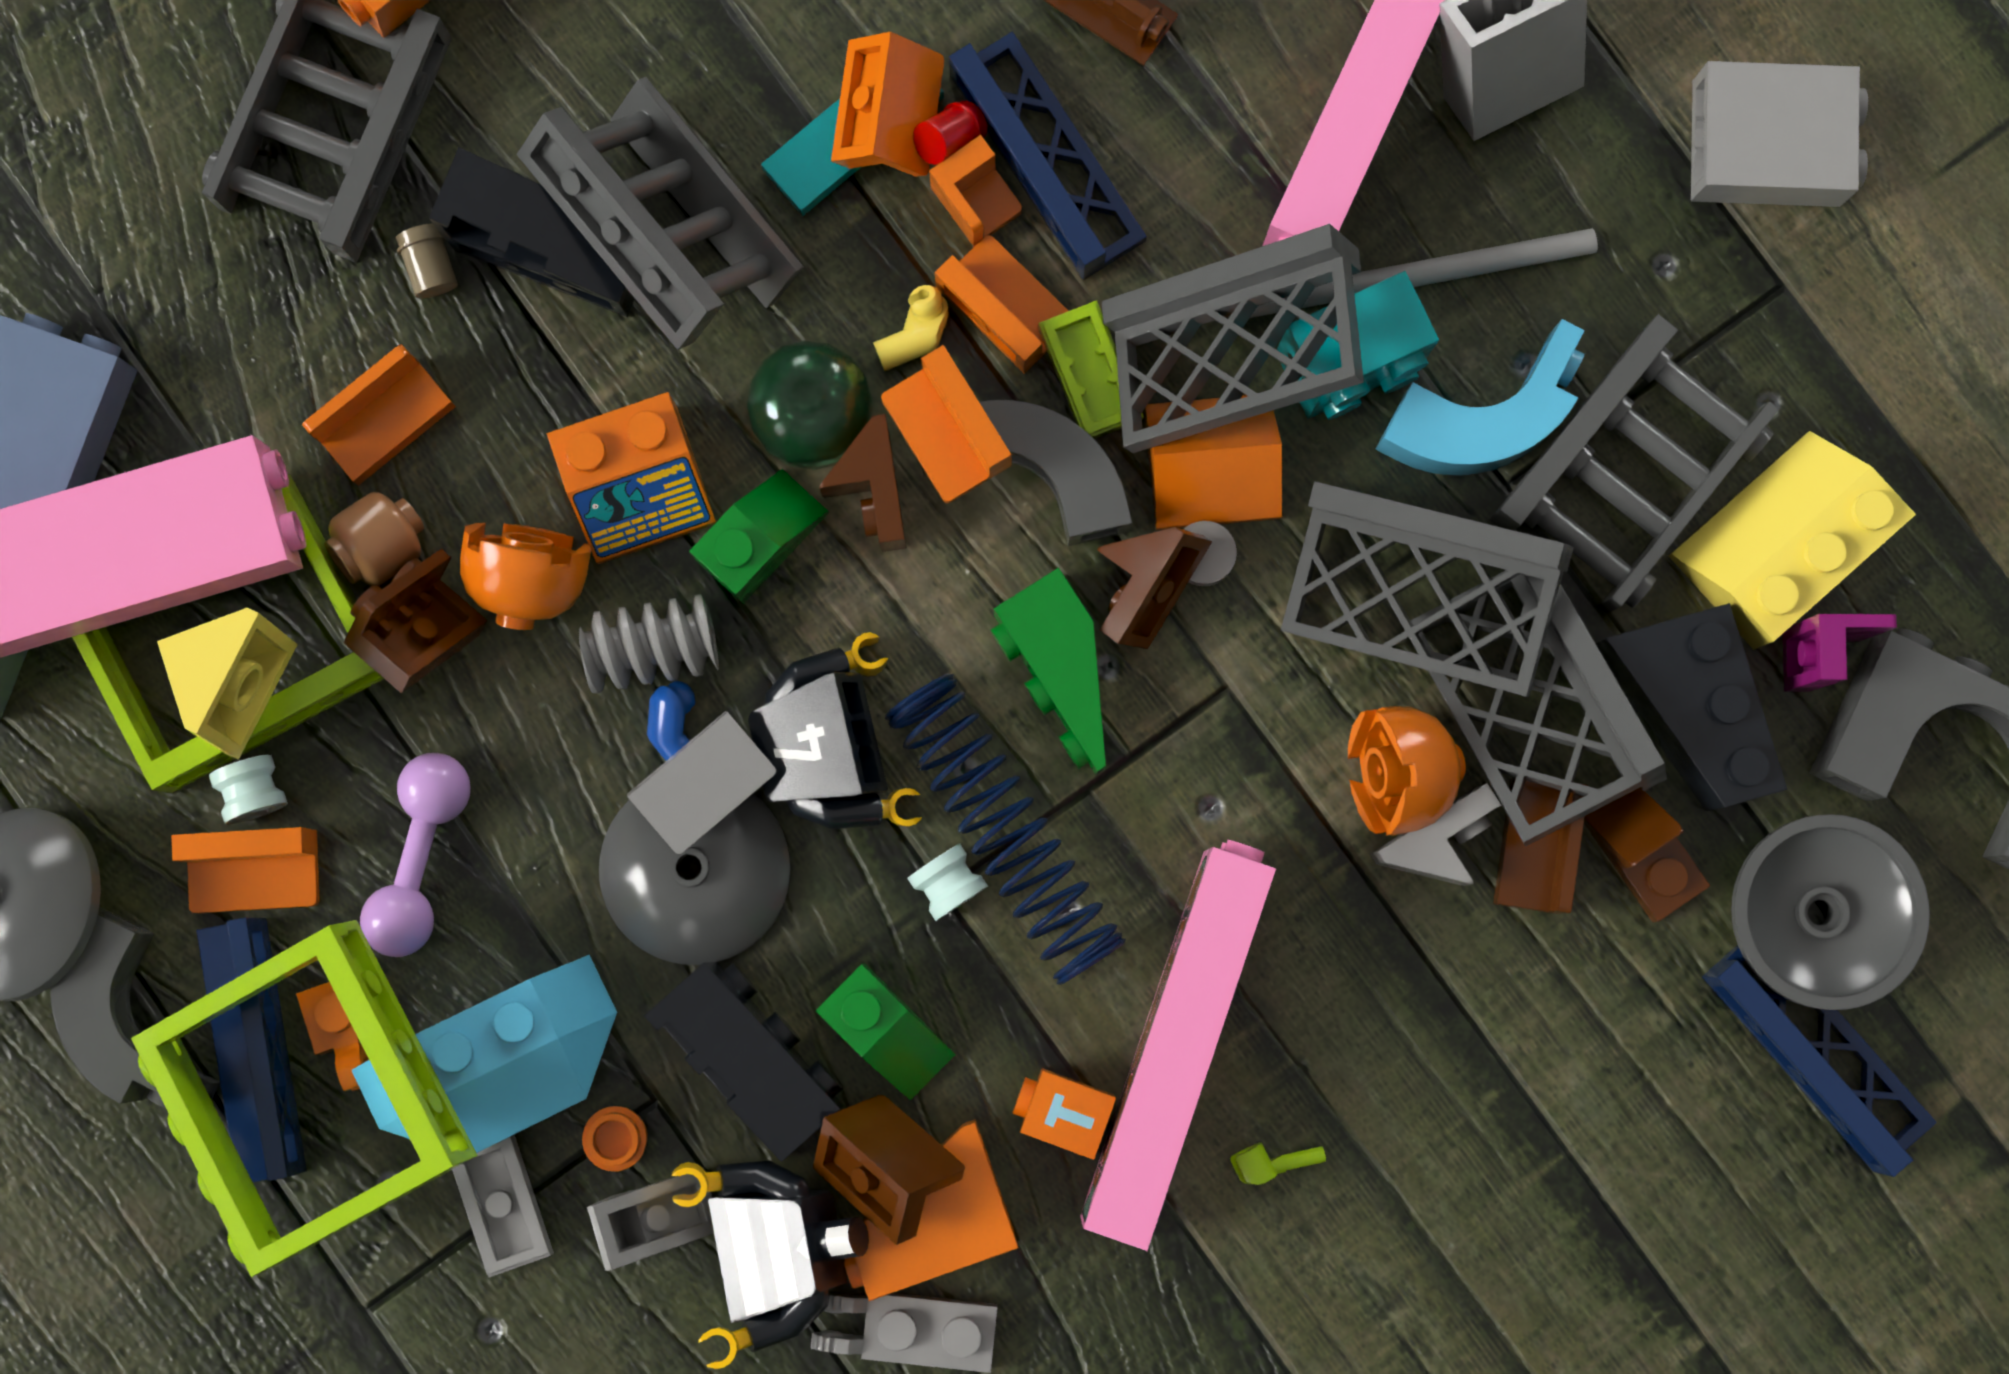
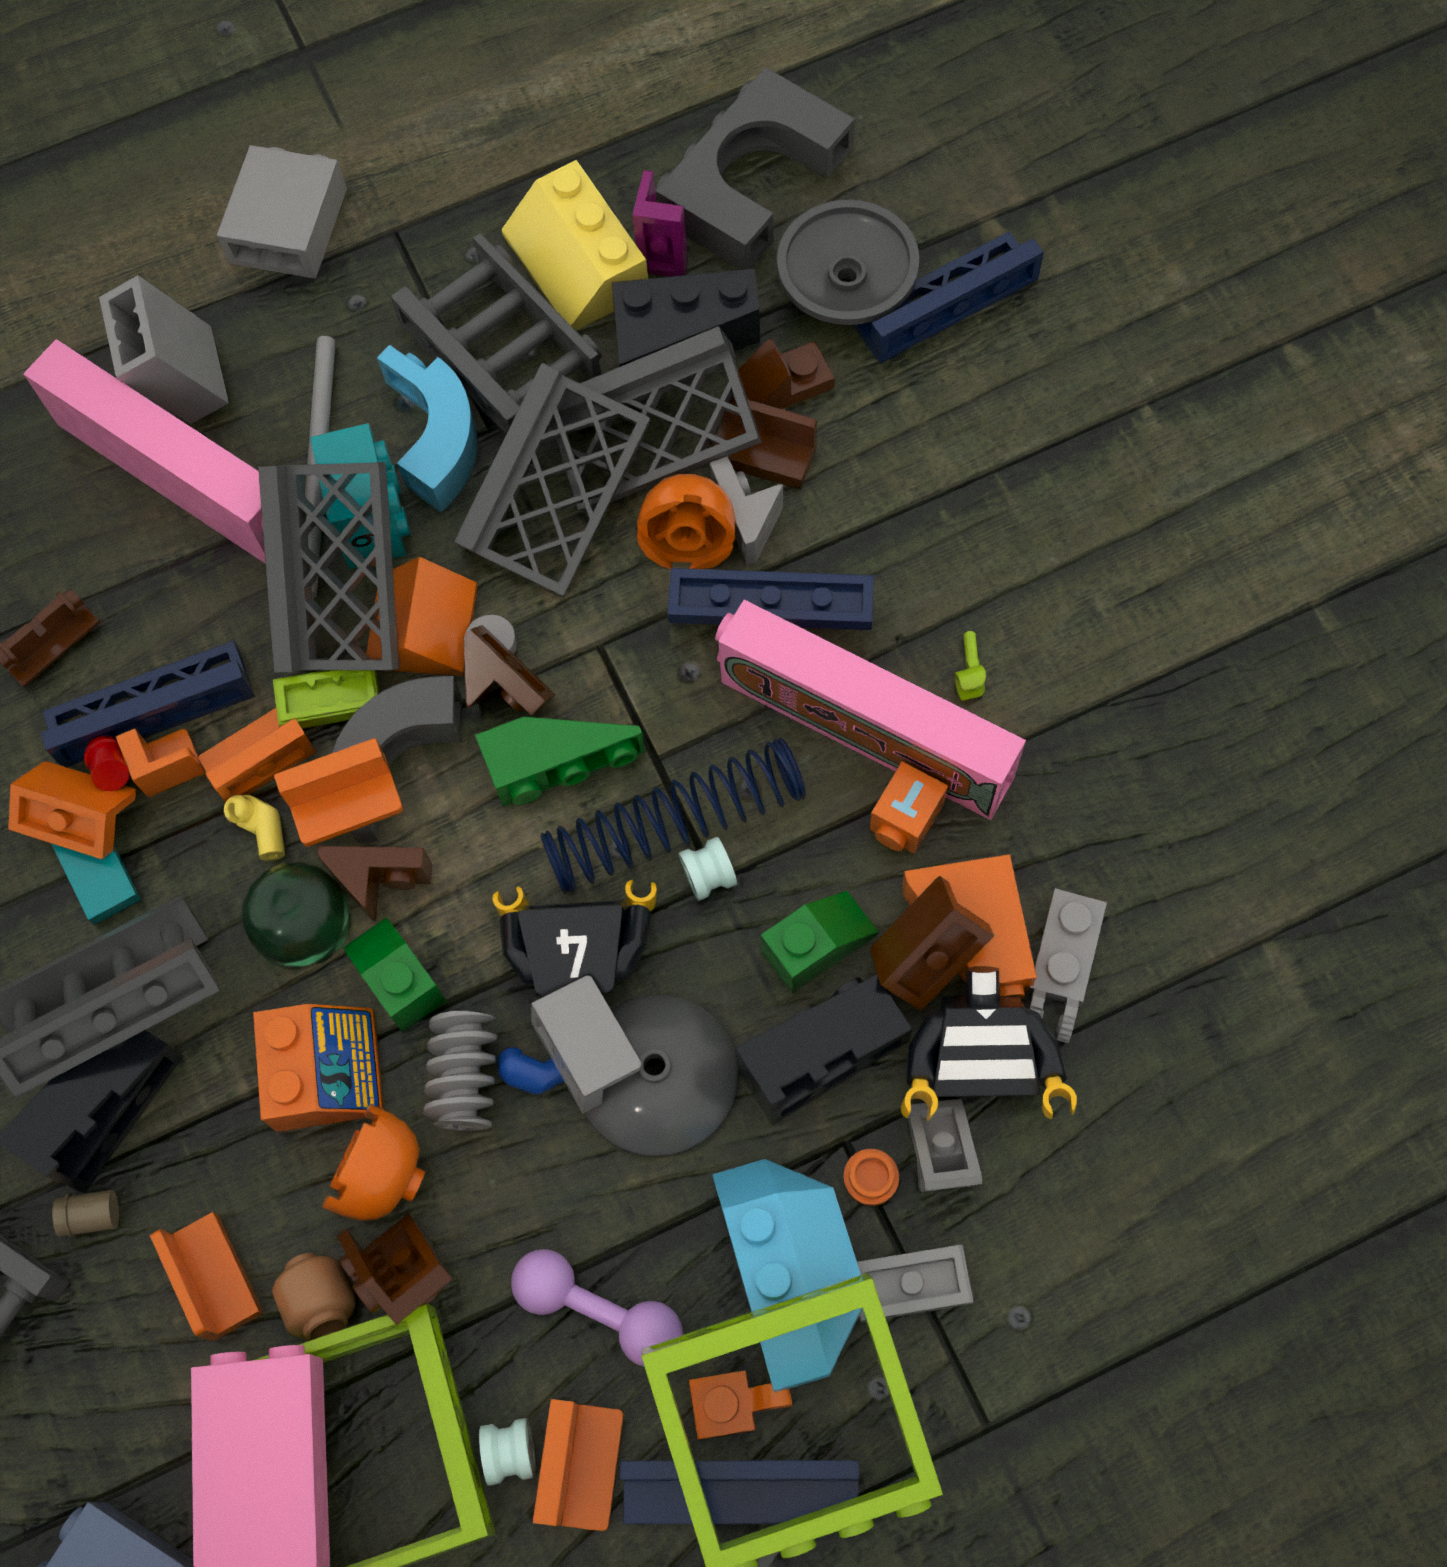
camera: 75 degrees left, 15 degrees down
light yellow slope [157,608,298,760] -> none
none -> dark blue fence [667,568,874,630]

